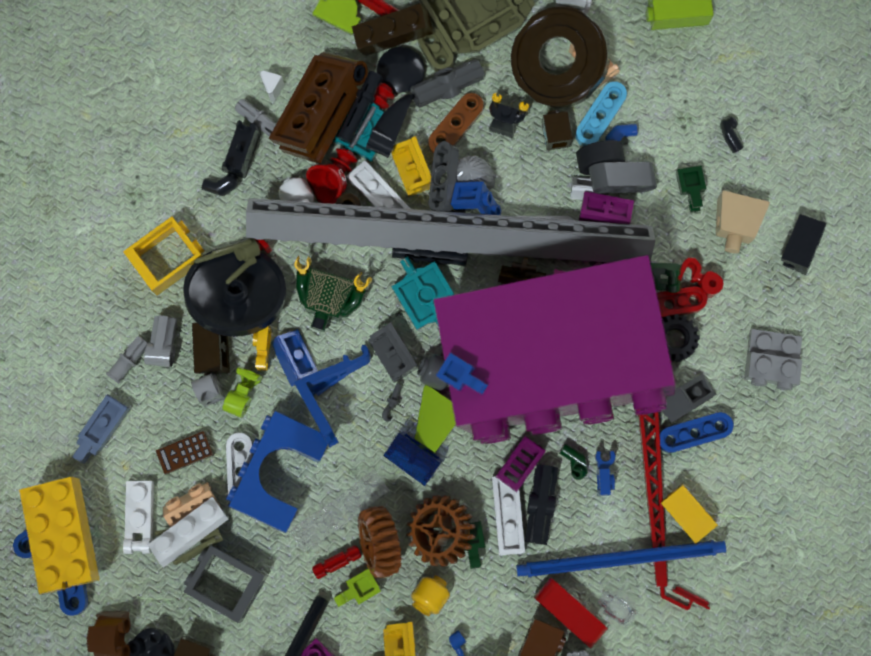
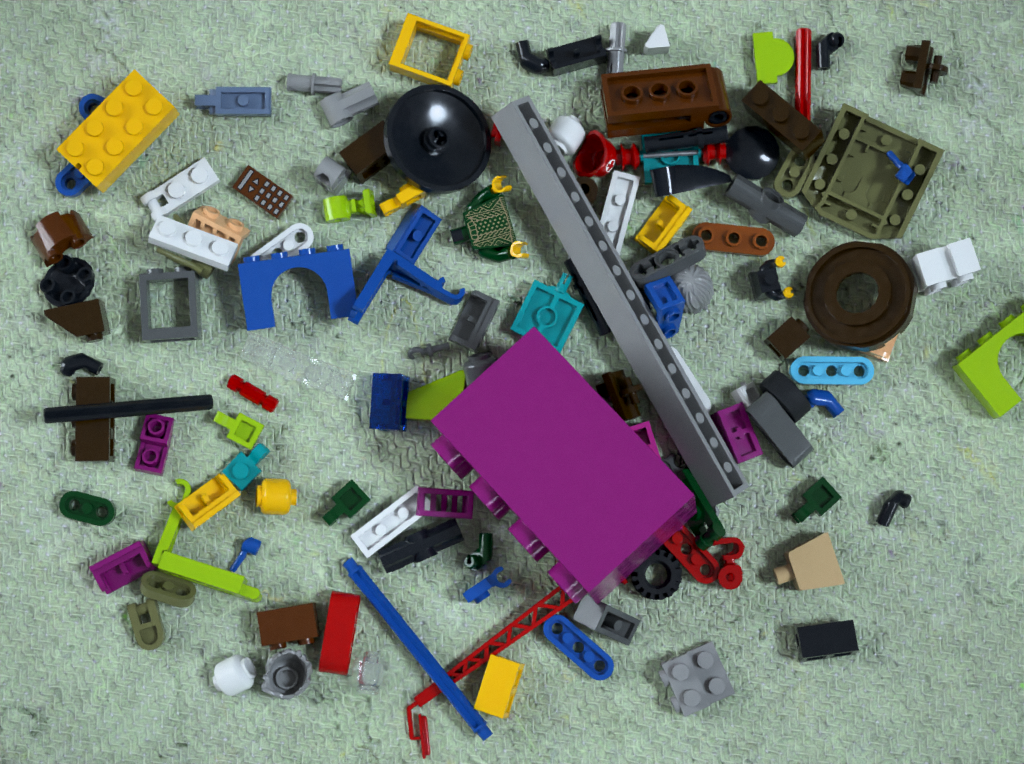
camera: 55 degrees right, 5 degrees up
olive plant [194,238,260,284] -> none
dark orange gear [357,506,402,578] -> none
dark orange gear [406,495,476,566] -> none
blue plate [436,353,488,395] -> none
none -> teal plate [222,443,270,491]

